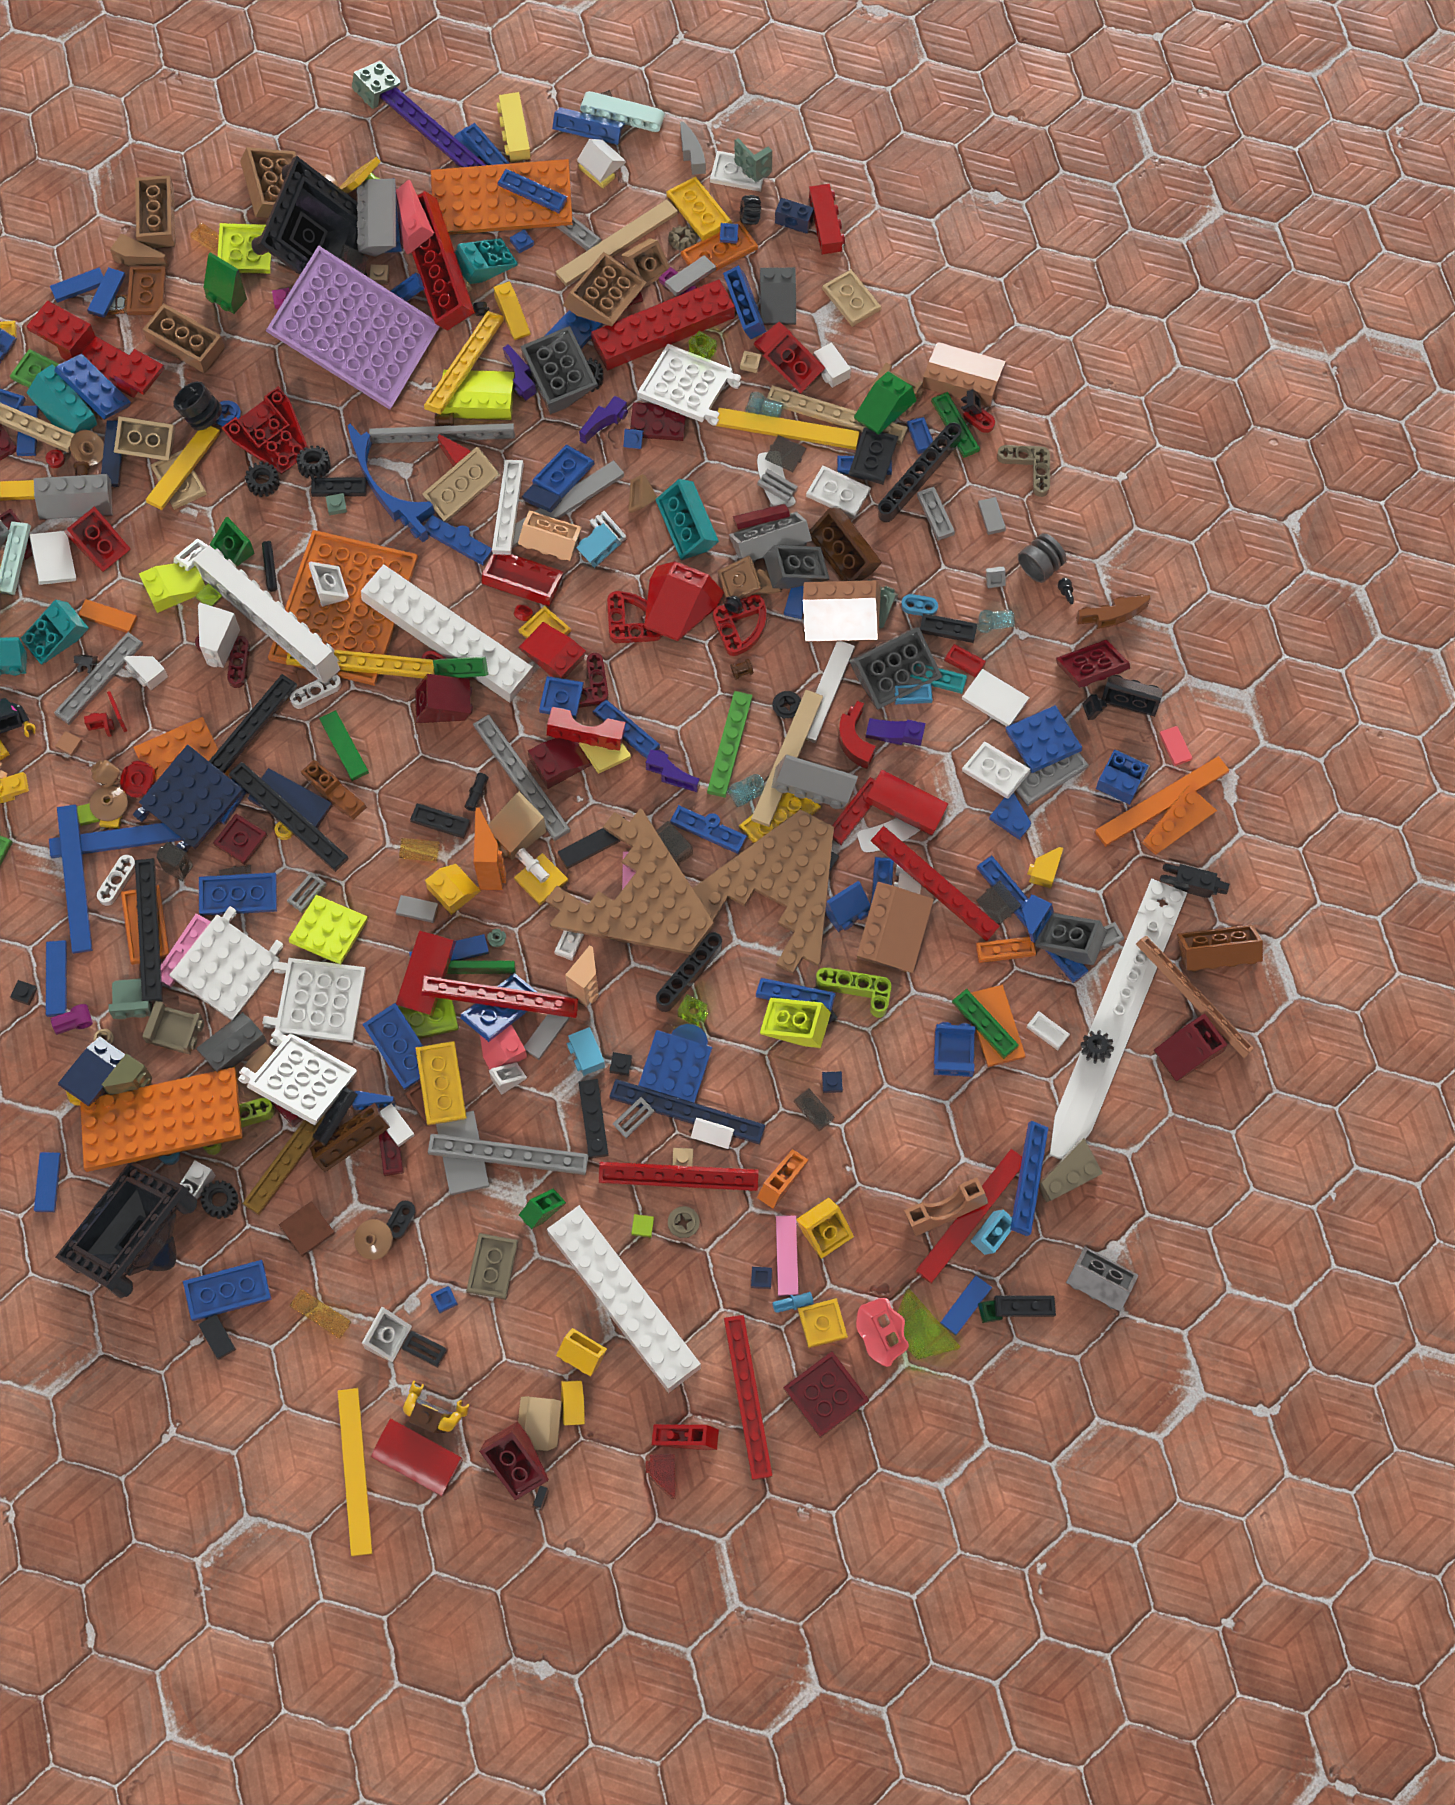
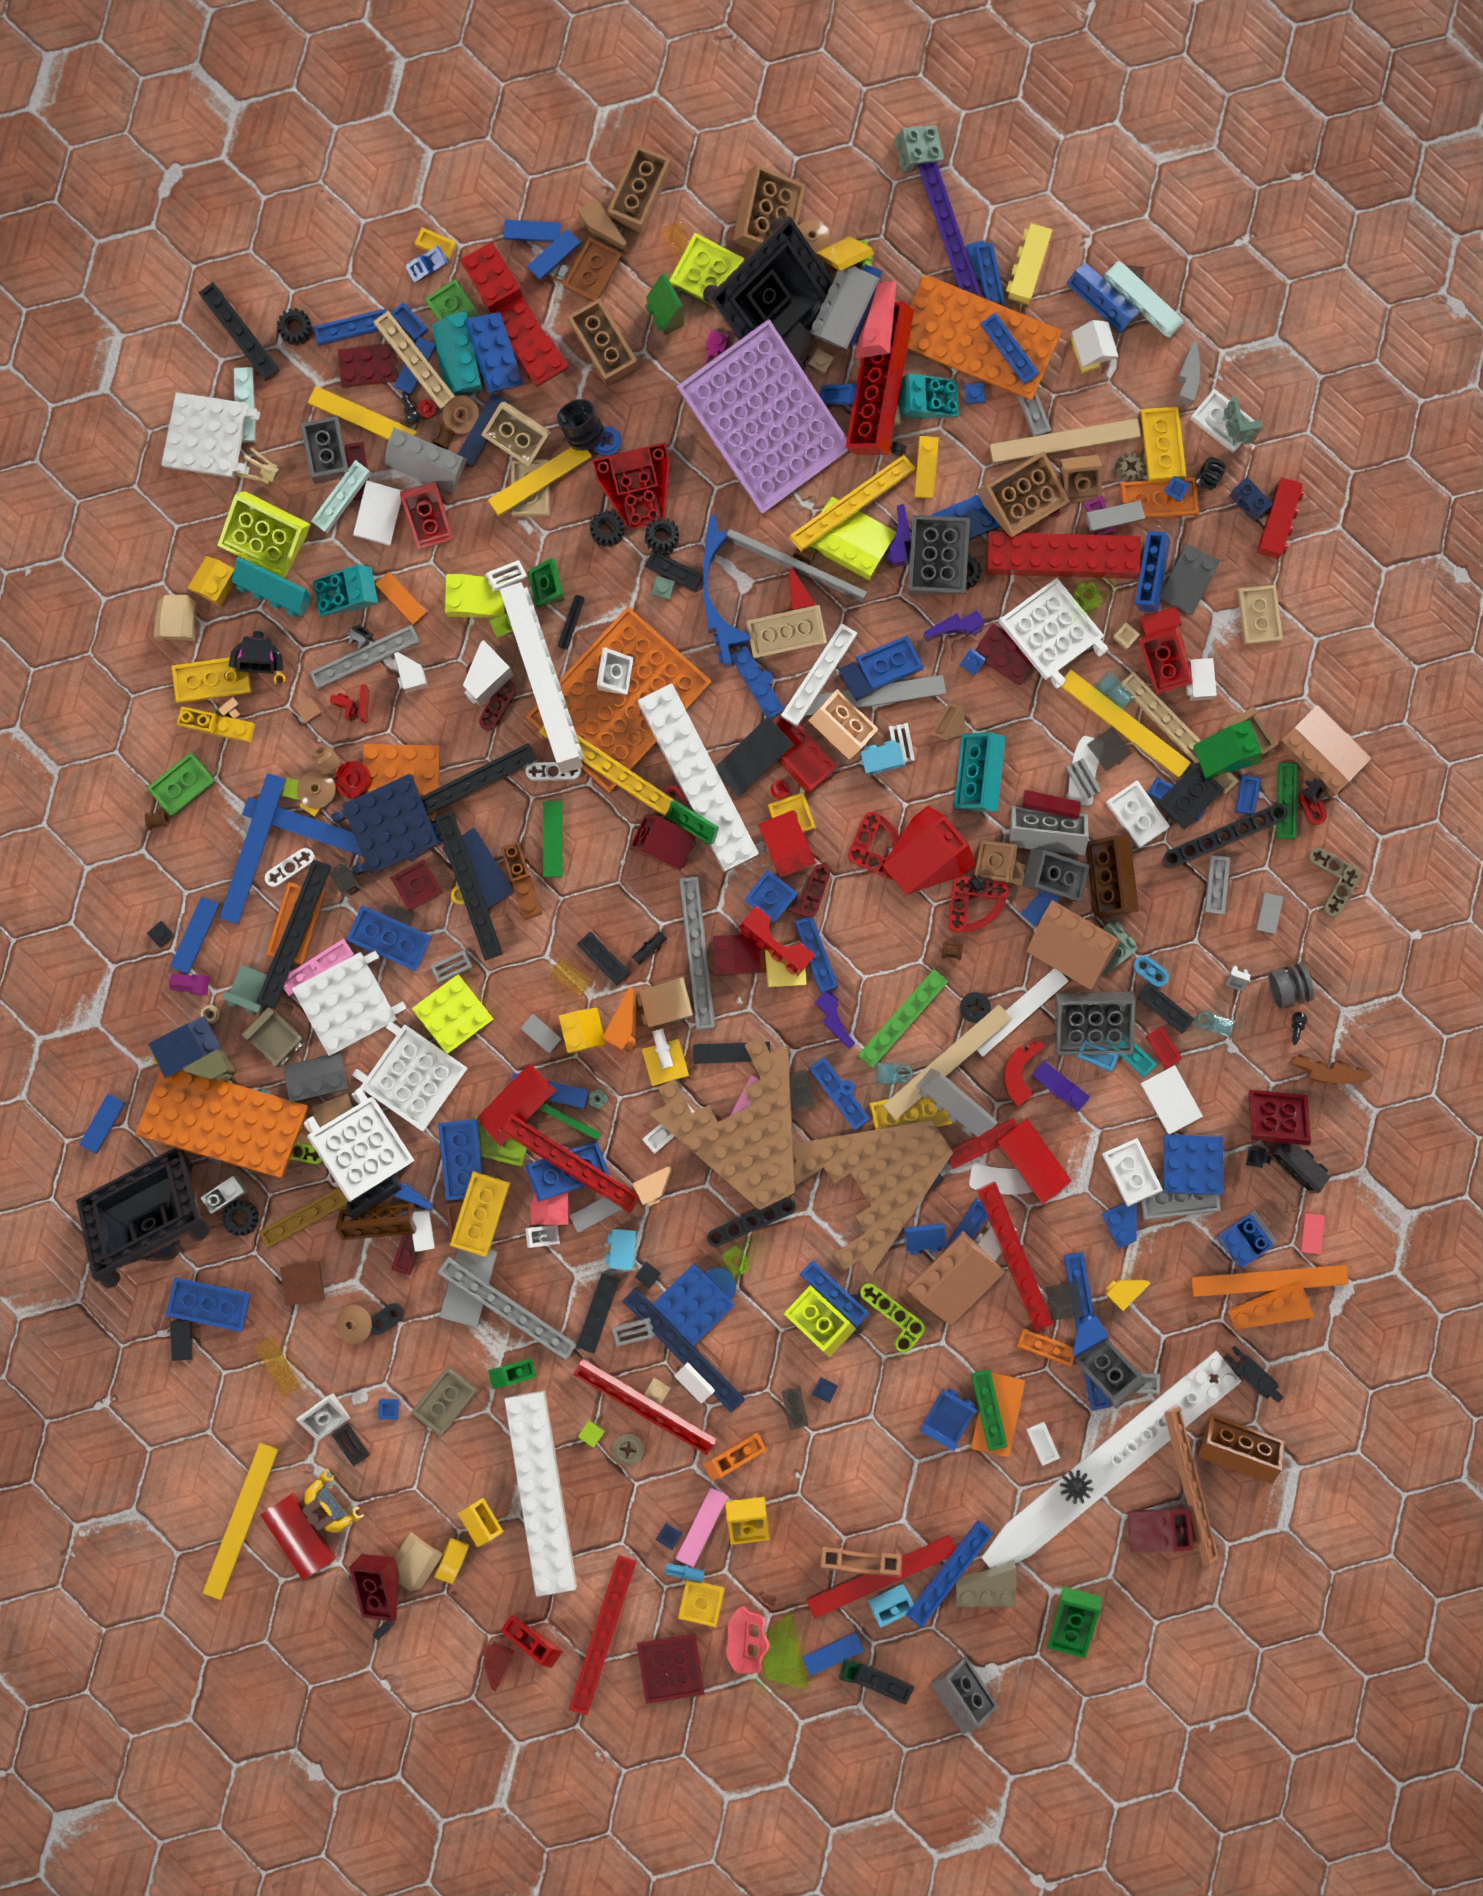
camera: 30 degrees right, 15 degrees up
none -> black bar [402,391,420,425]
none -> black tile [715,716,795,796]
none -> green slope [1047,1586,1101,1658]

